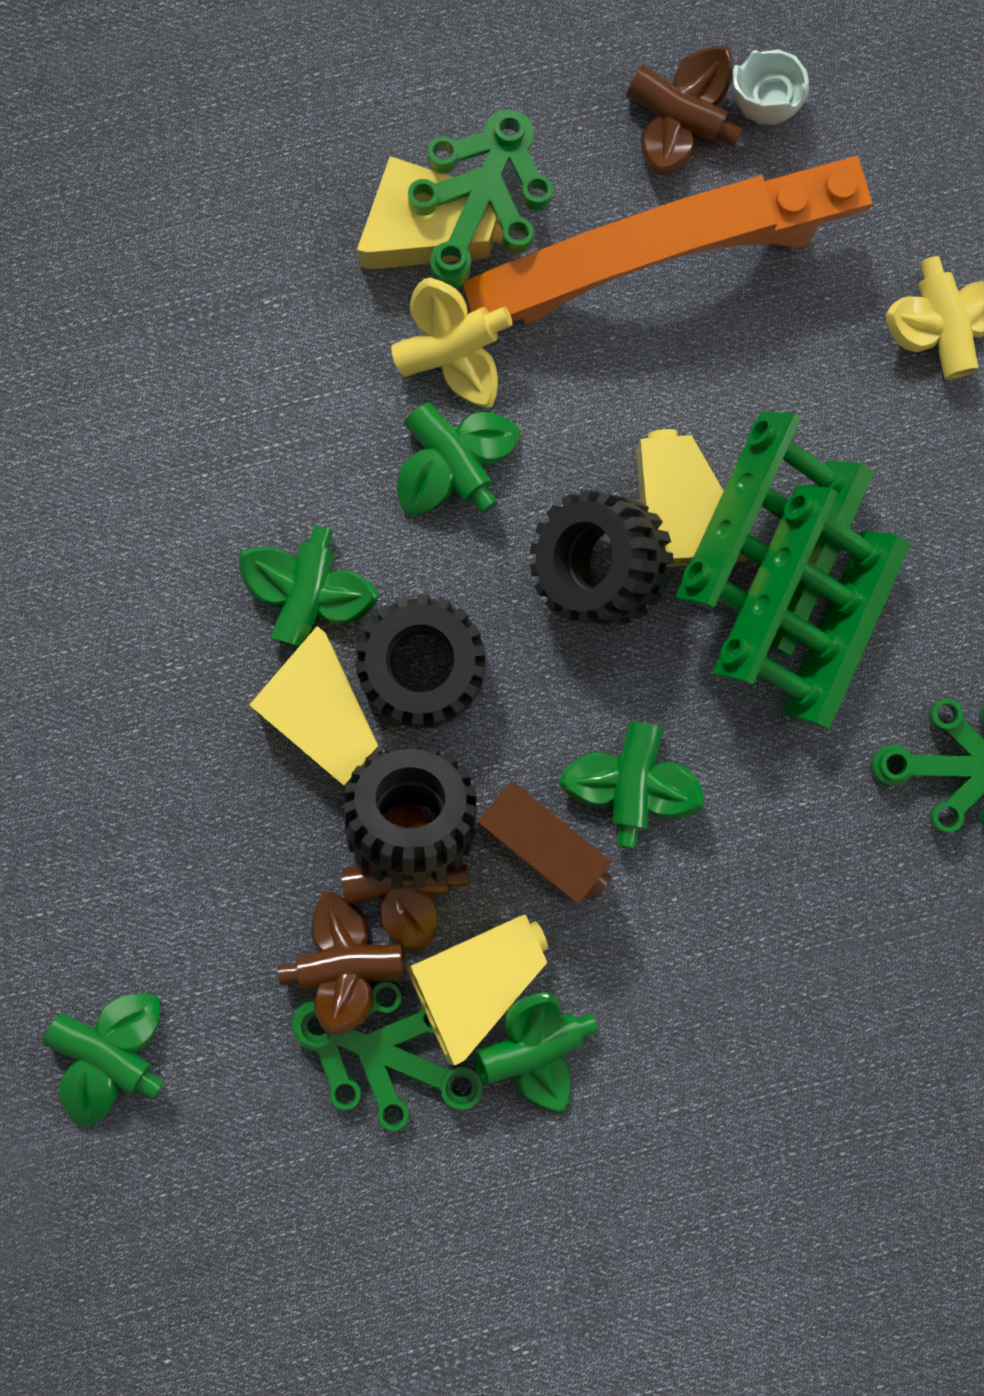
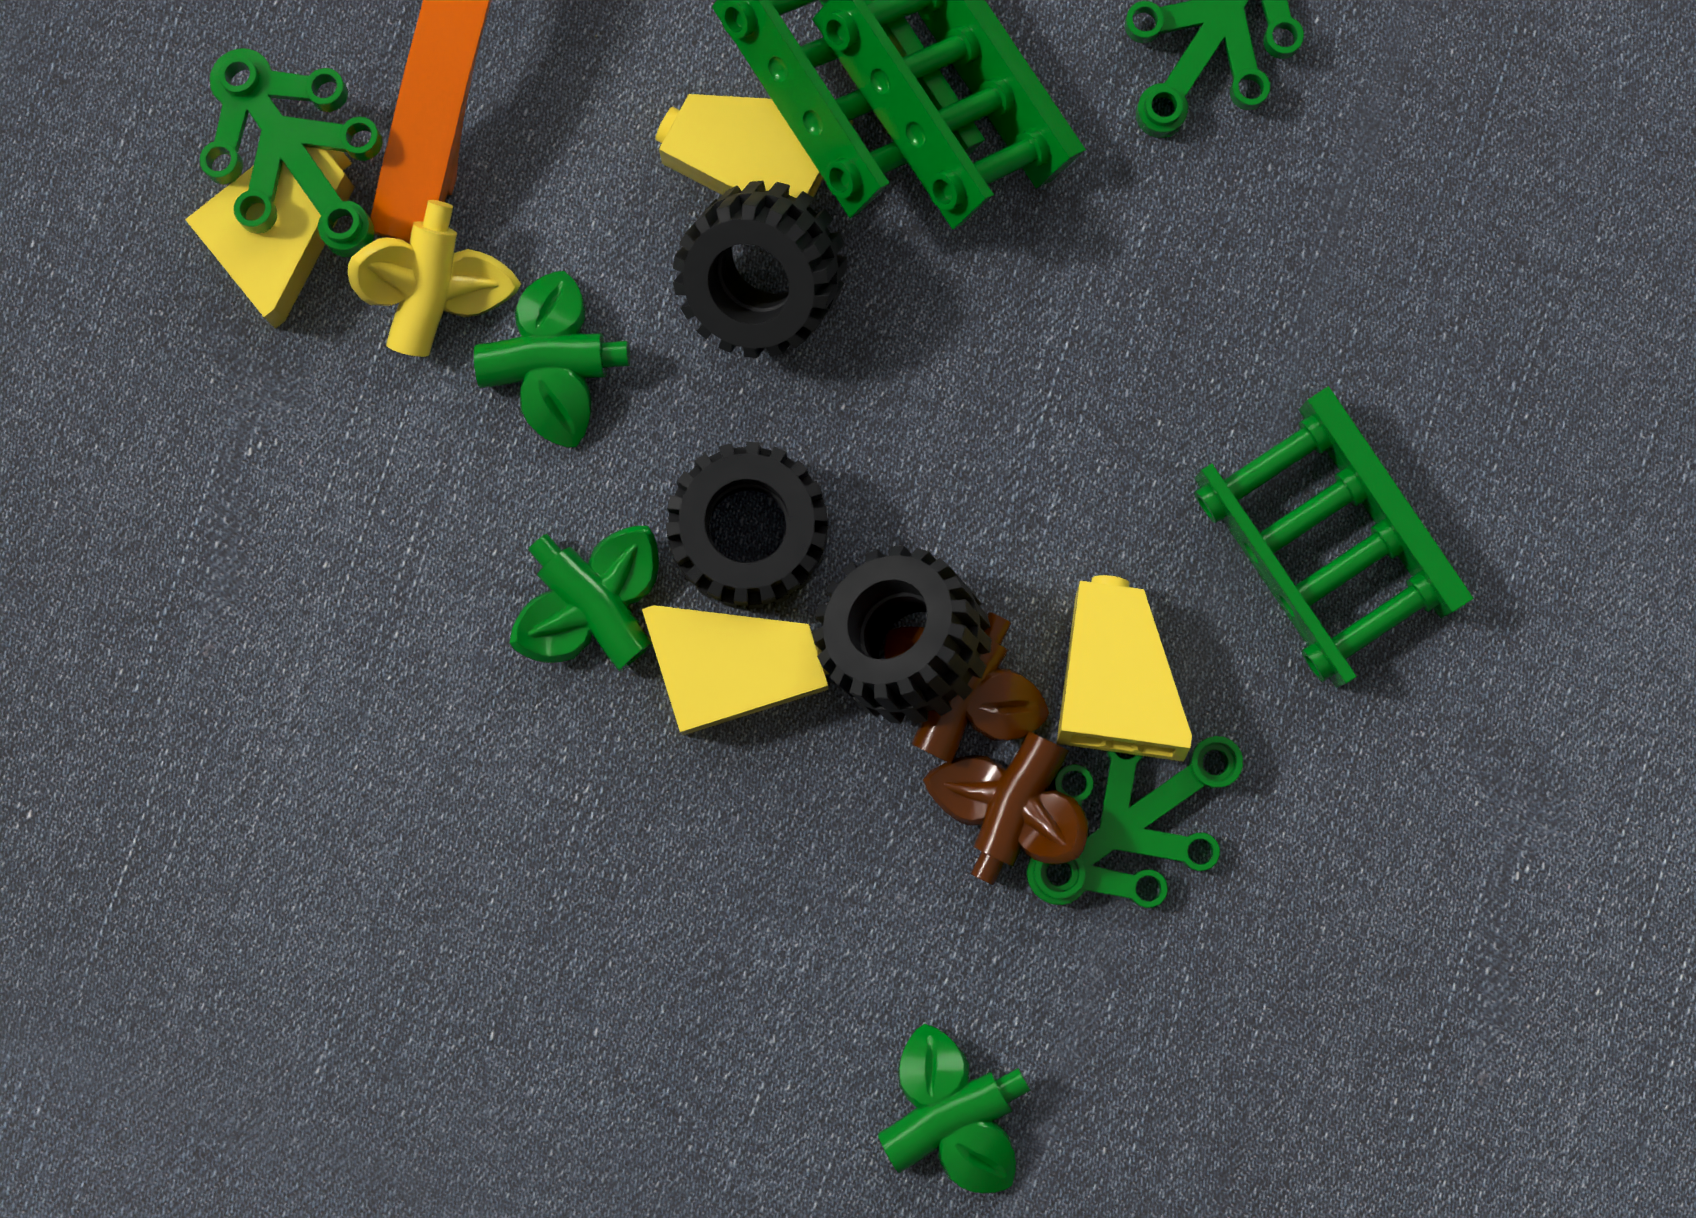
camera: 55 degrees left, 0 degrees up
green plant [473,992,598,1113] -> none
reddish brown window [478,780,612,904] -> none
green plant [558,722,705,848] -> none
none -> green fence [1194,386,1474,688]

